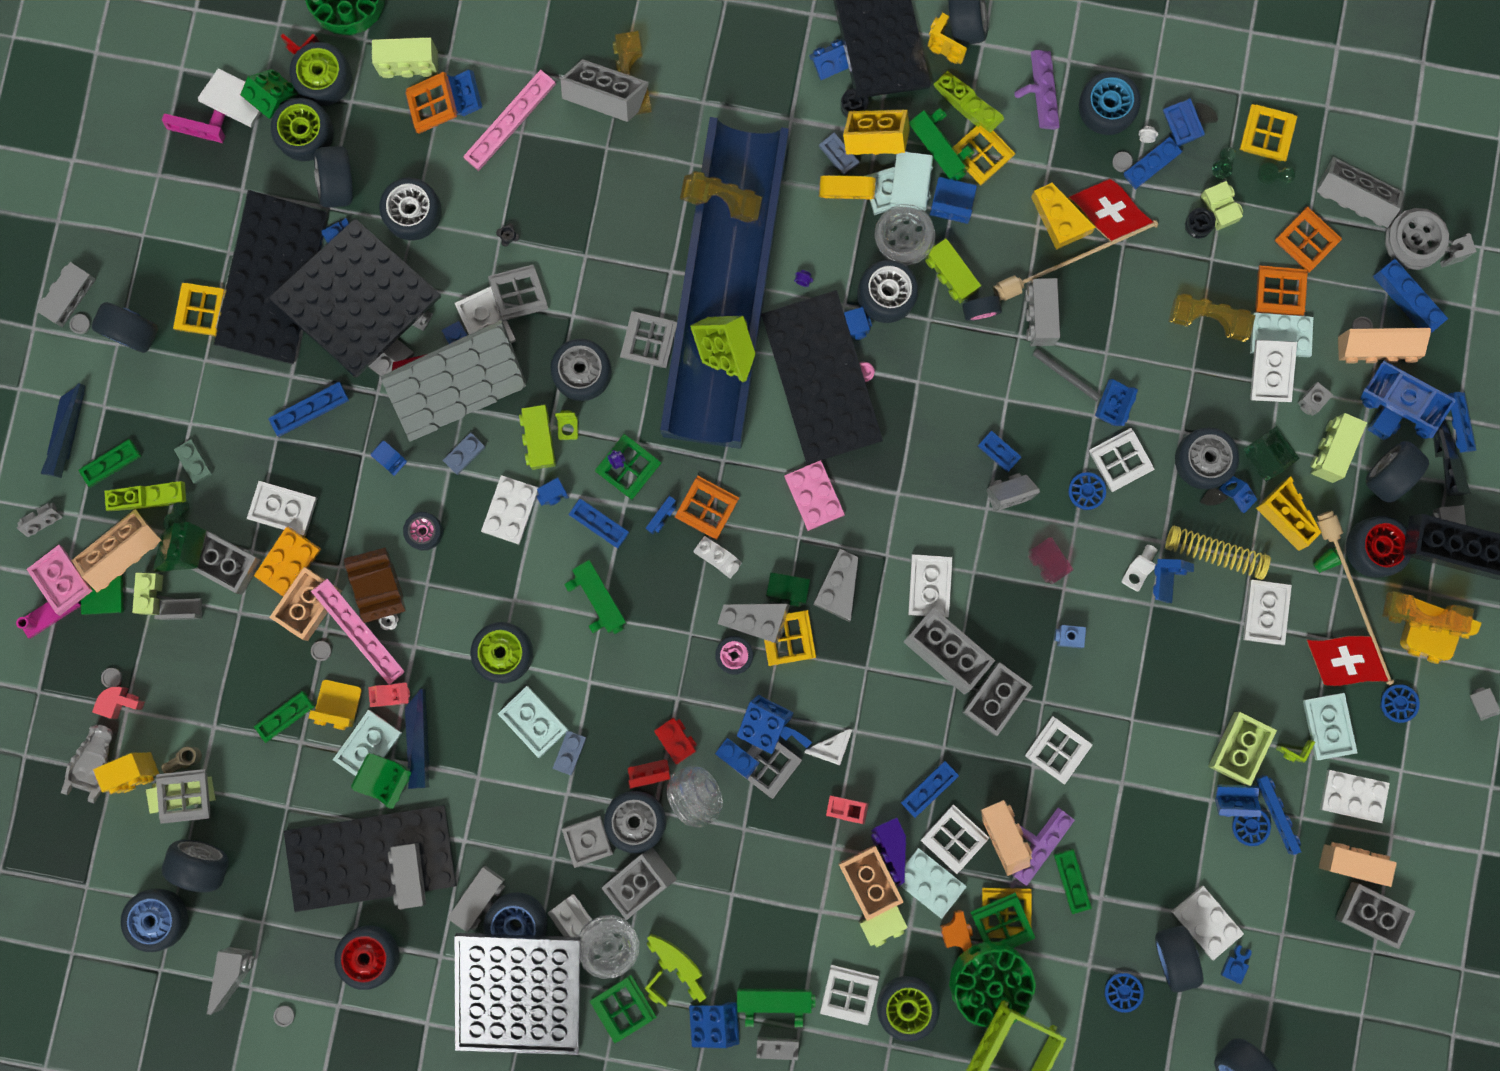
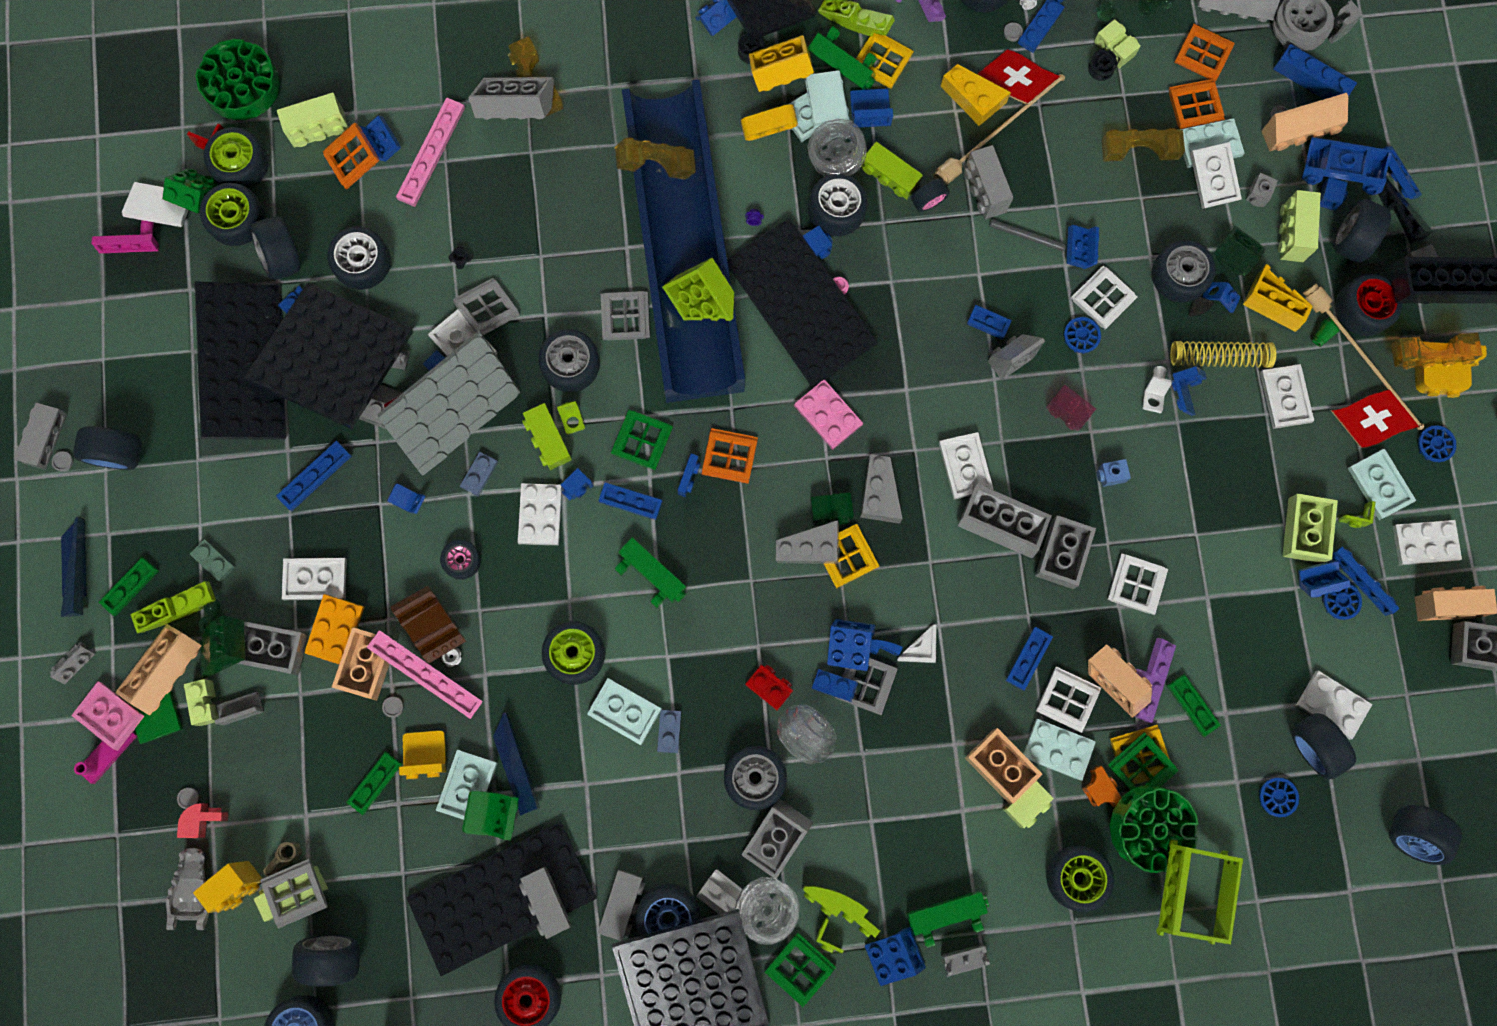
camera: 25 degrees left, 5 degrees down
yellow piece [173,283,225,336] -> none
coral brick [368,683,410,707] -> none
light grey tile [562,816,613,868] -> none
dark purple plate [607,450,625,469] -> none
red bracket [628,759,671,788] -> none
white bracket [694,536,742,579] -> none
wheel [715,636,753,675] -> none
sand blue plate [819,133,859,176] -> none
white piece [820,965,879,1025] -> none
coral brick [826,796,869,824] -> none
dark purple slope [871,818,906,887] -> none
blue plate [1220,944,1252,984] -> none

